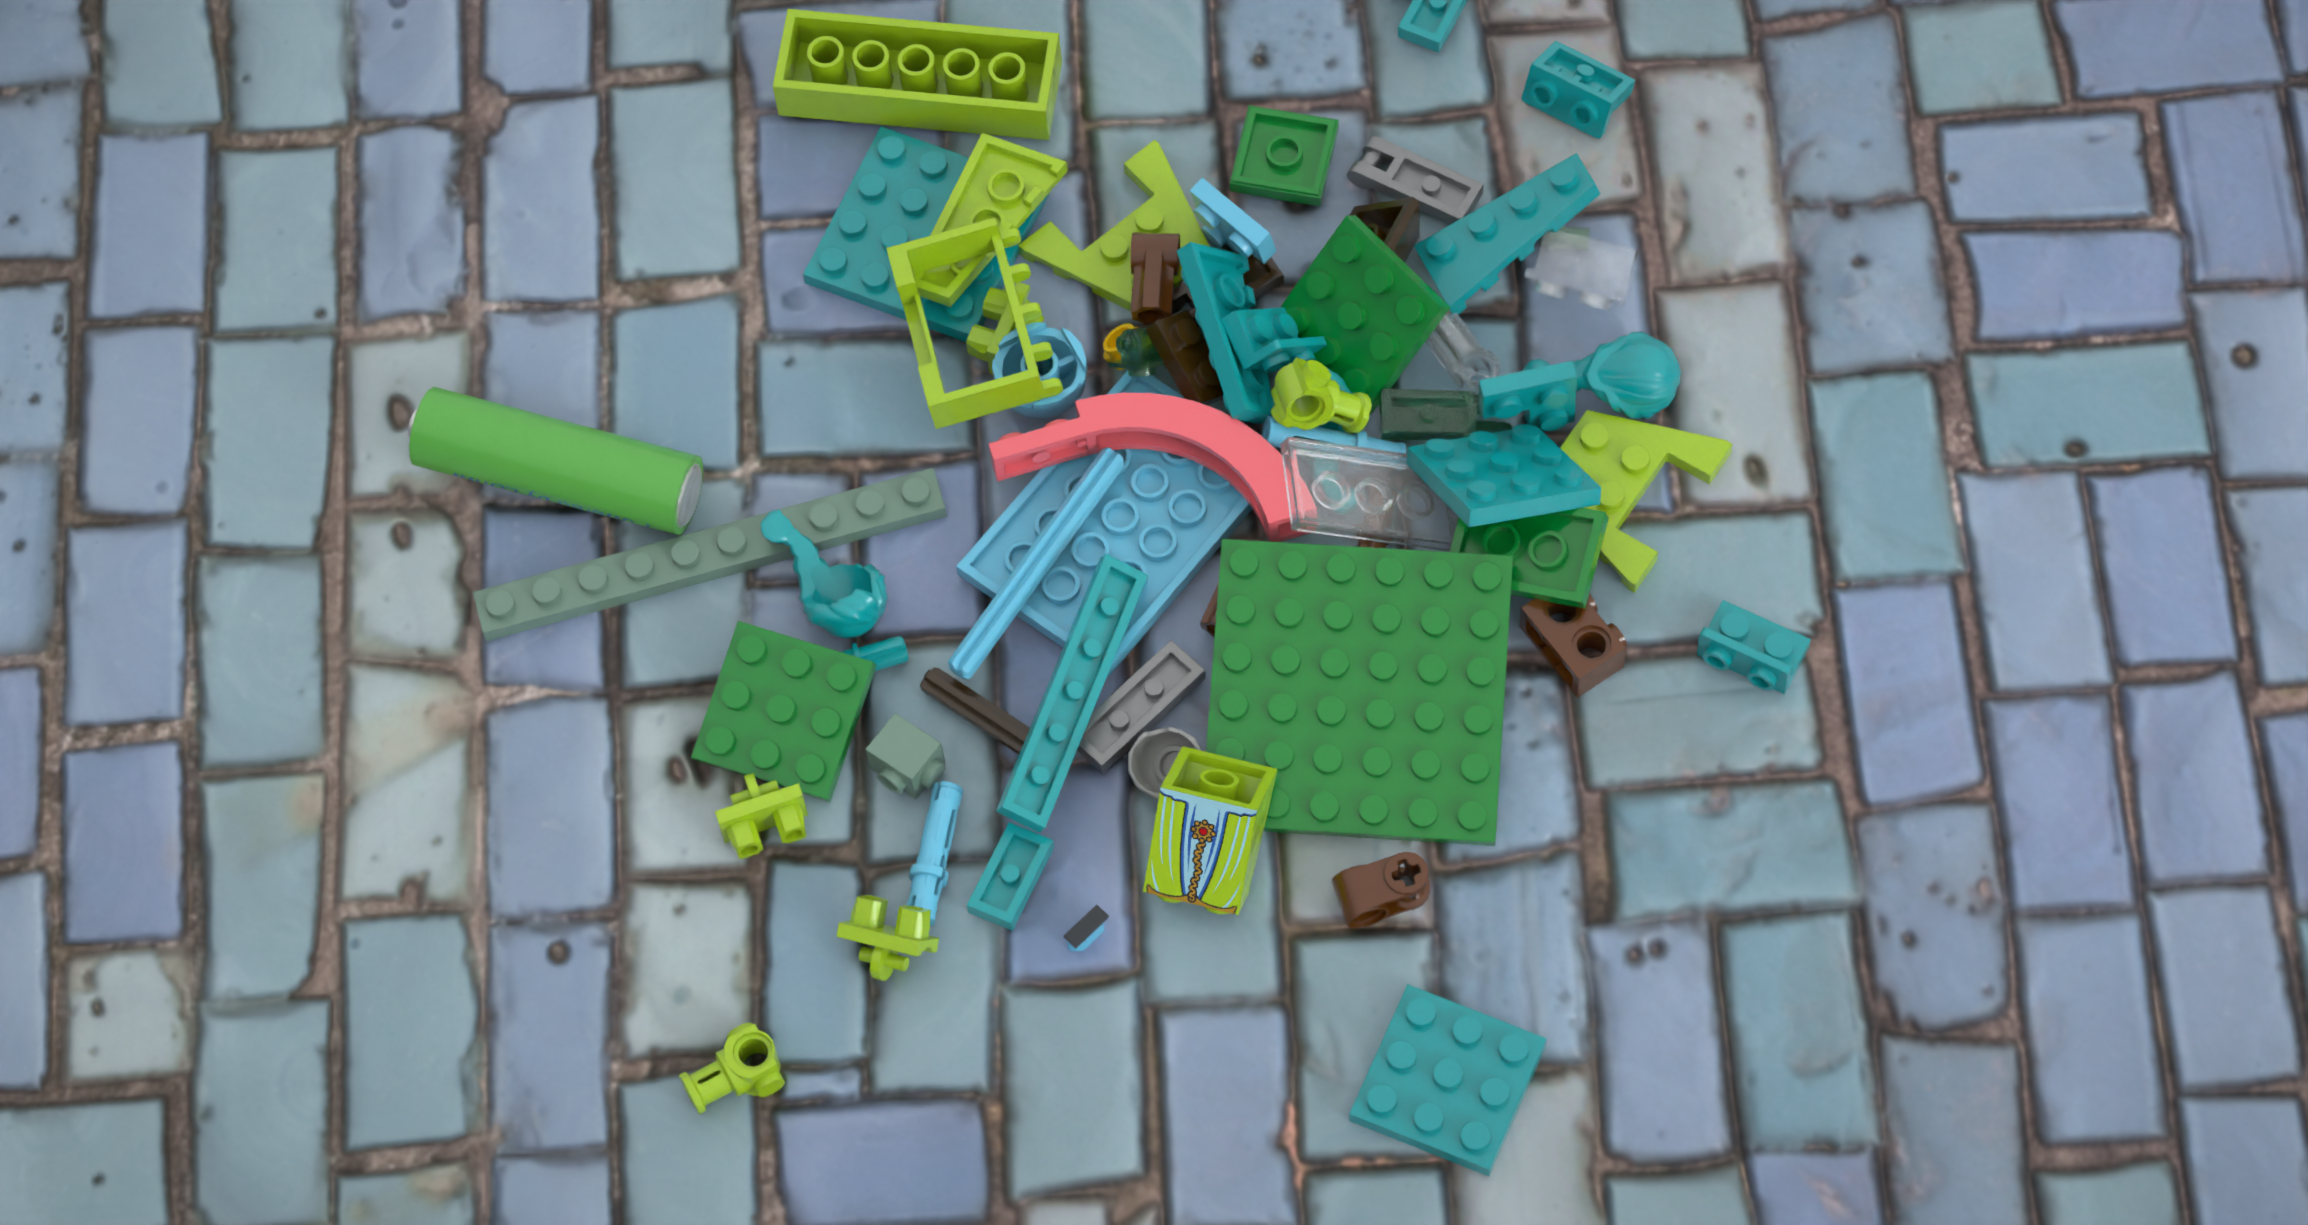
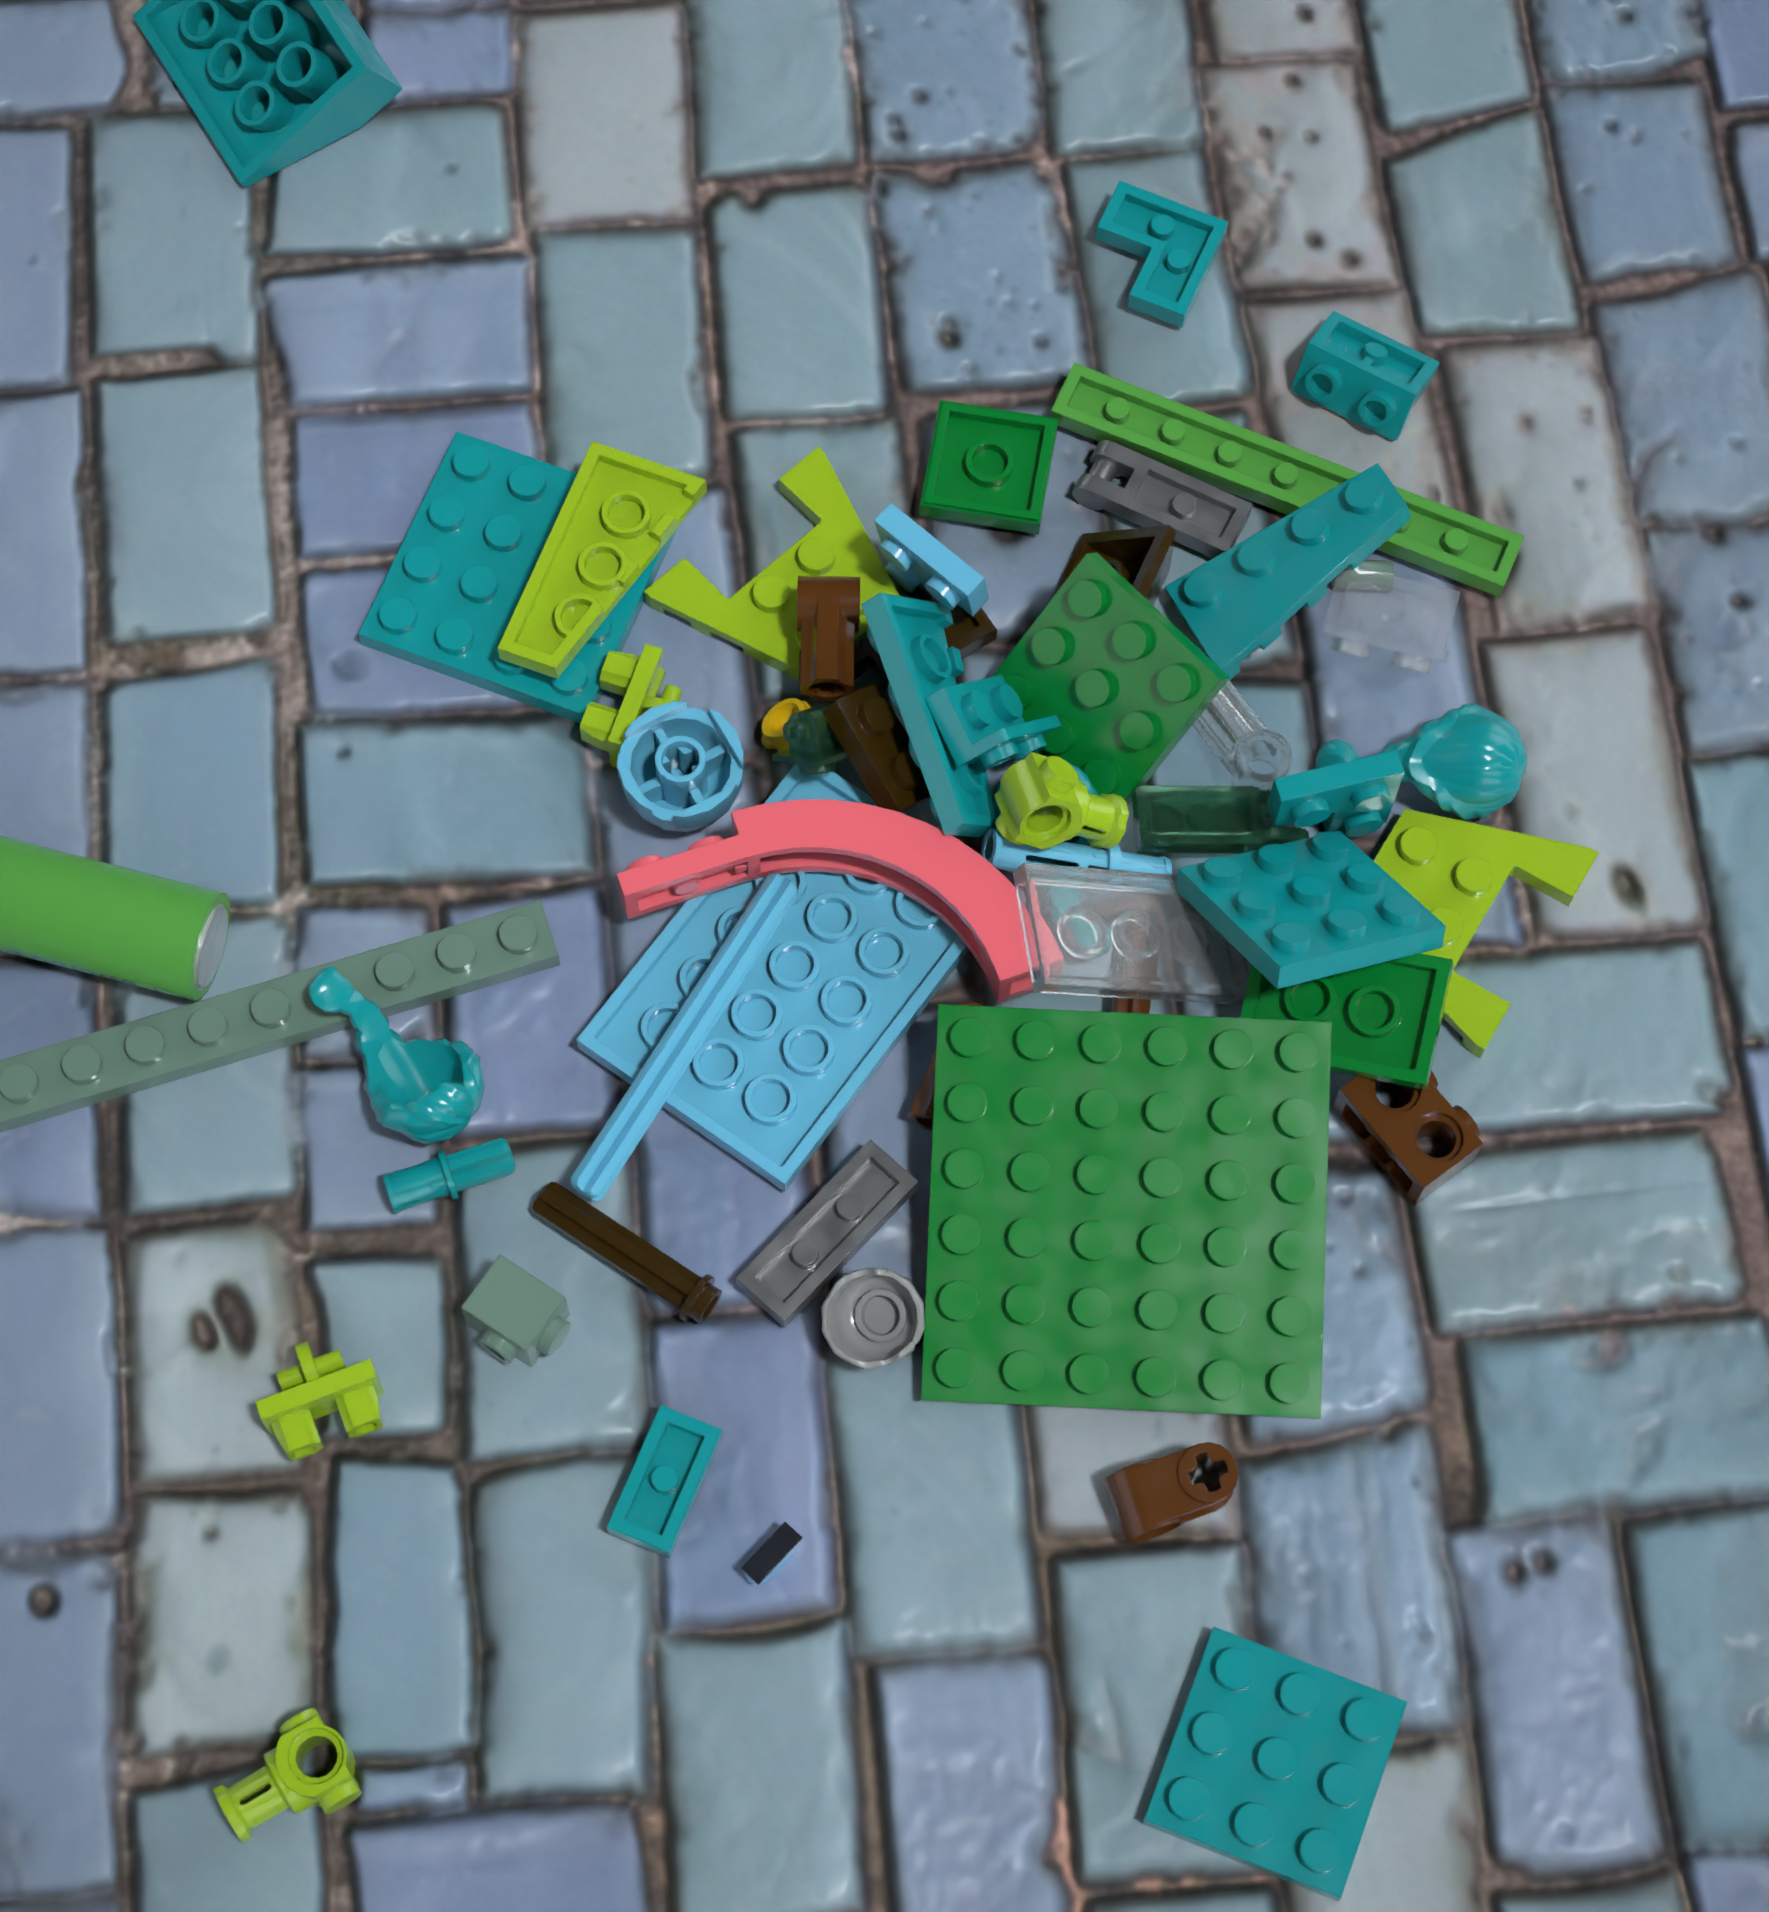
camera: 10 degrees left, 5 degrees up
green plate [691,621,877,802] -> none
lime brick [773,9,1062,140] -> none
lime hips [836,895,939,981] -> none
lime hinge [886,217,1063,429] -> none
medium azure pin [907,781,964,926] -> none
teal plate [996,554,1148,833] -> none
lime slope [1143,746,1277,915] -> none
teal bracket [1697,600,1811,694] -> none
none -> bright green plate [1050,362,1525,597]

